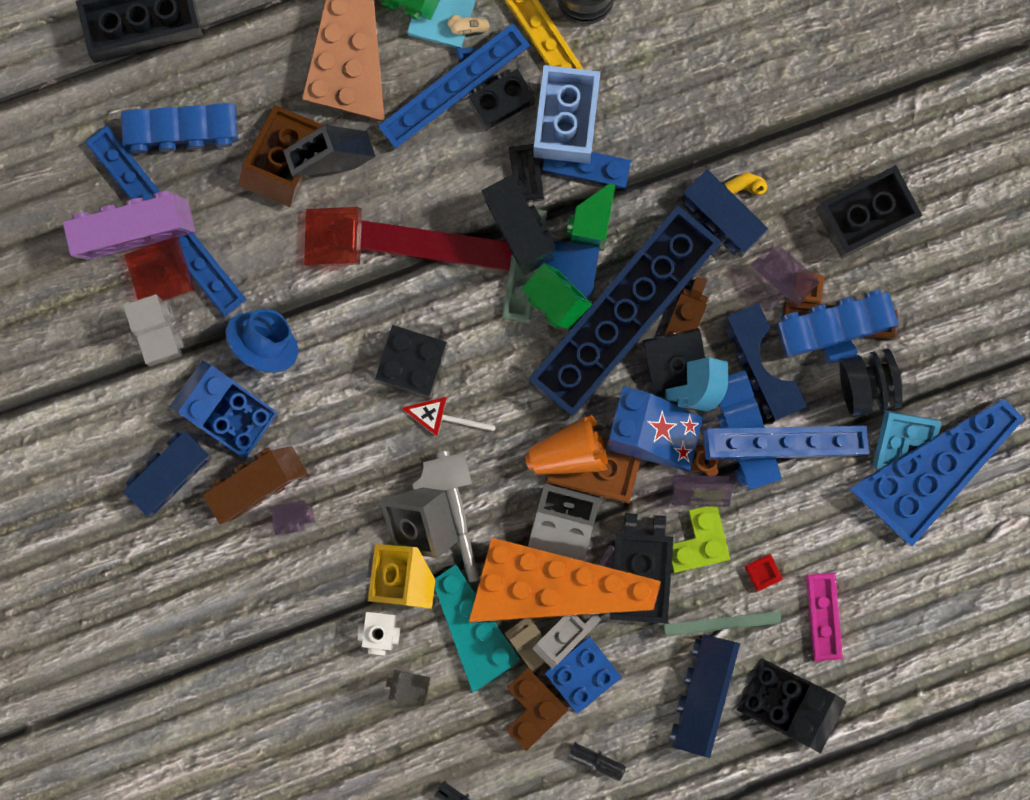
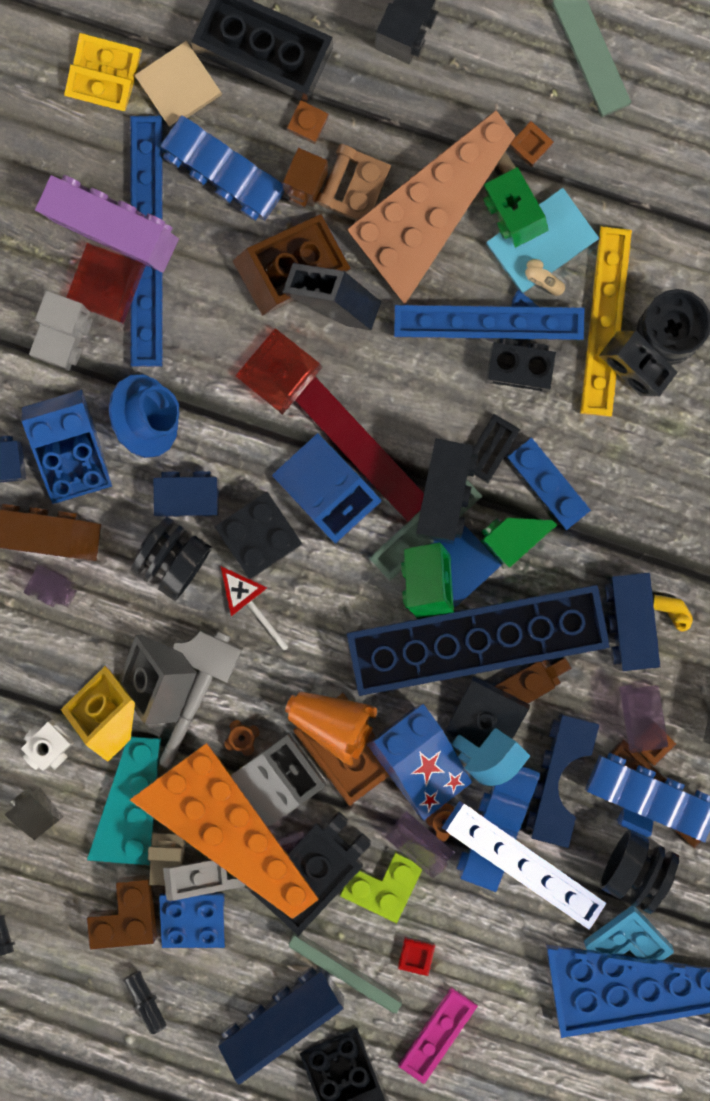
camera: 35 degrees right, 5 degrees up
light blue brick [534,65,601,164] -> none
none -> yellow slope [64,33,142,112]
none -> black wheel [130,517,212,601]
none -> tan tile [135,41,222,129]
none -> dark blue brick [153,471,219,517]
none -> dark orange plate [224,720,260,756]
none -> blue slope [272,433,382,545]
none -> reddish brown brick [283,147,328,208]
none -> dark orange plate [287,100,329,144]
none -> medium nougat plate [316,144,391,221]
none -> black brick [599,330,678,397]

